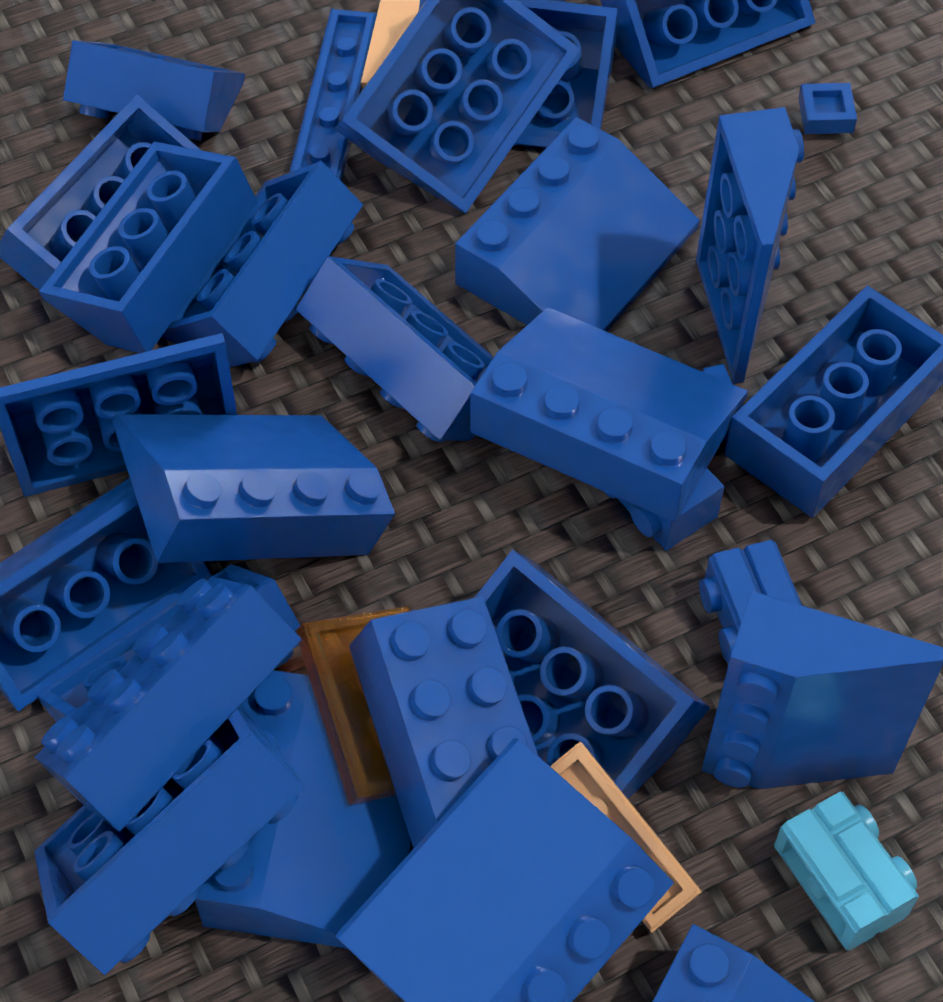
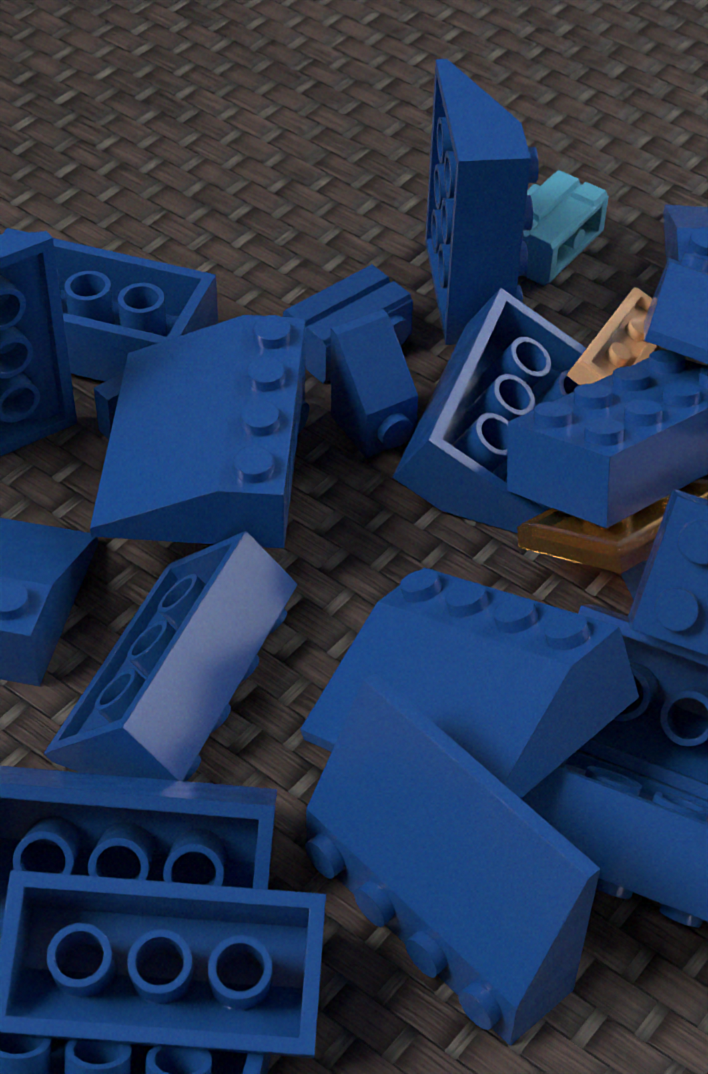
camera: 115 degrees left, 10 degrees down
none -> blue slope [331,309,418,458]

